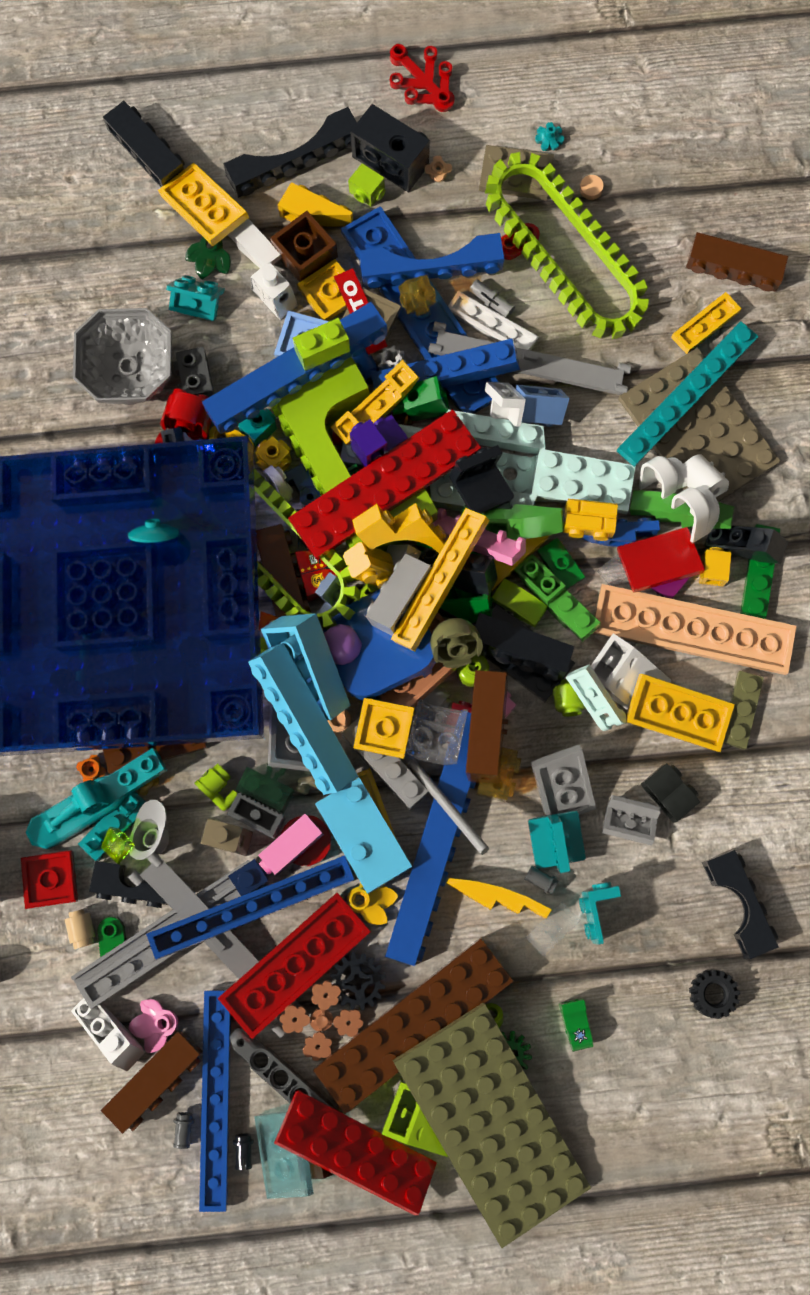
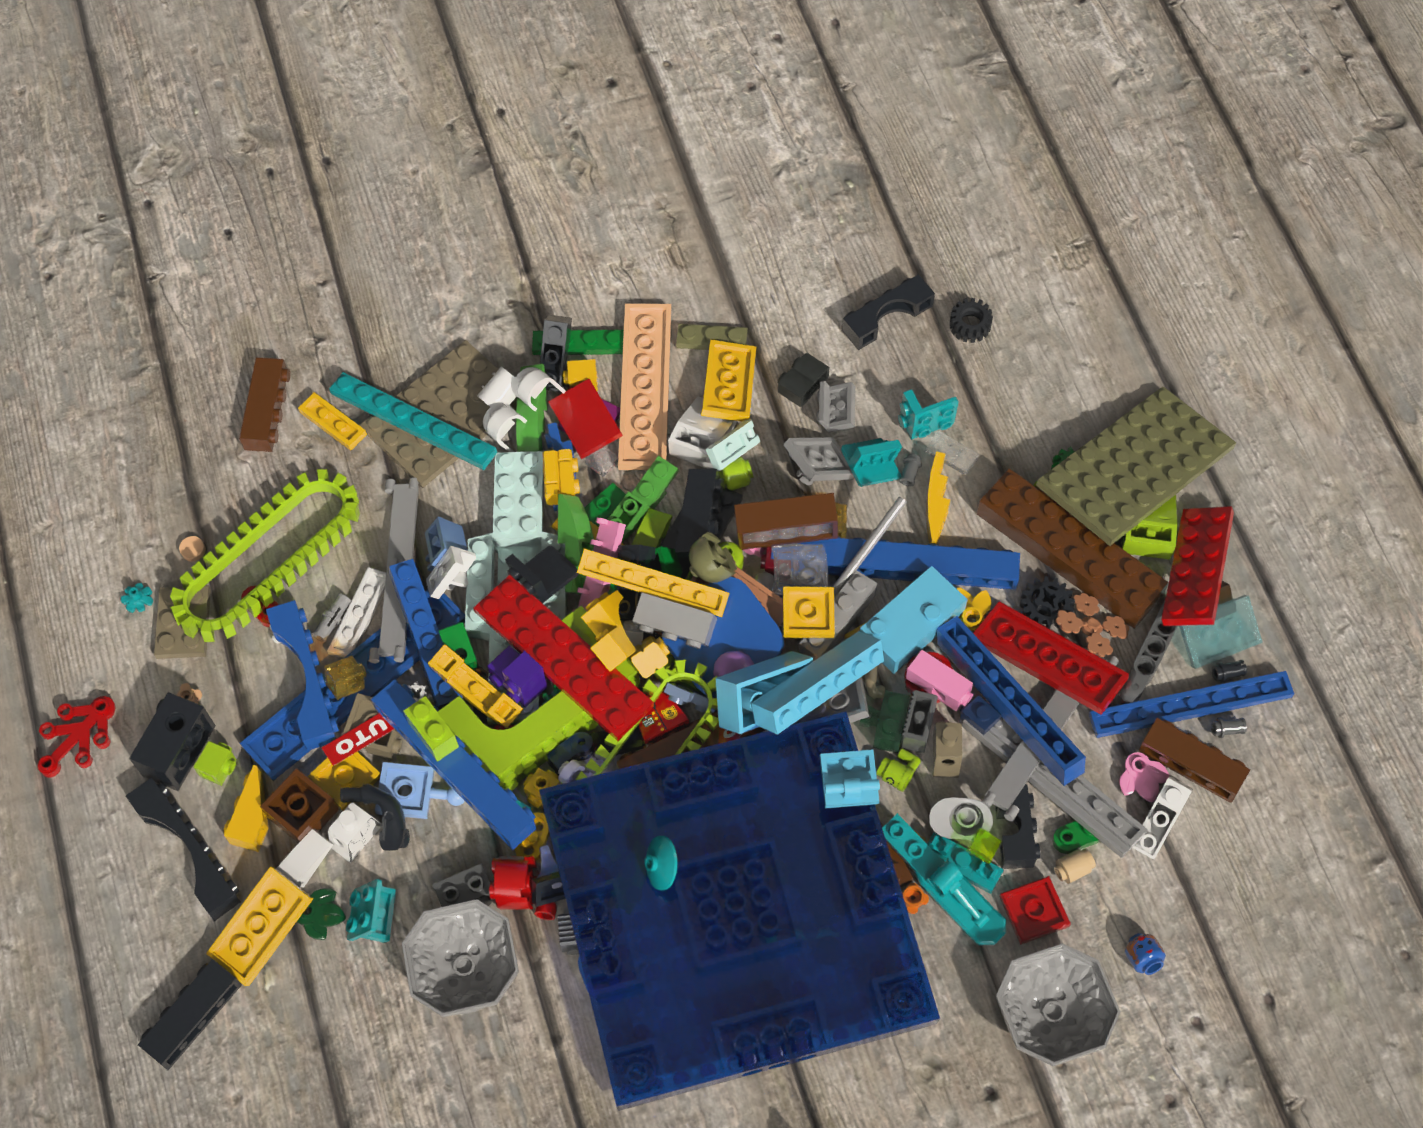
camera: 100 degrees left, 15 degrees down
green leg [558,998,593,1052] -> none
none -> black piece [340,783,410,851]
none -> medium azure plate [820,750,880,808]

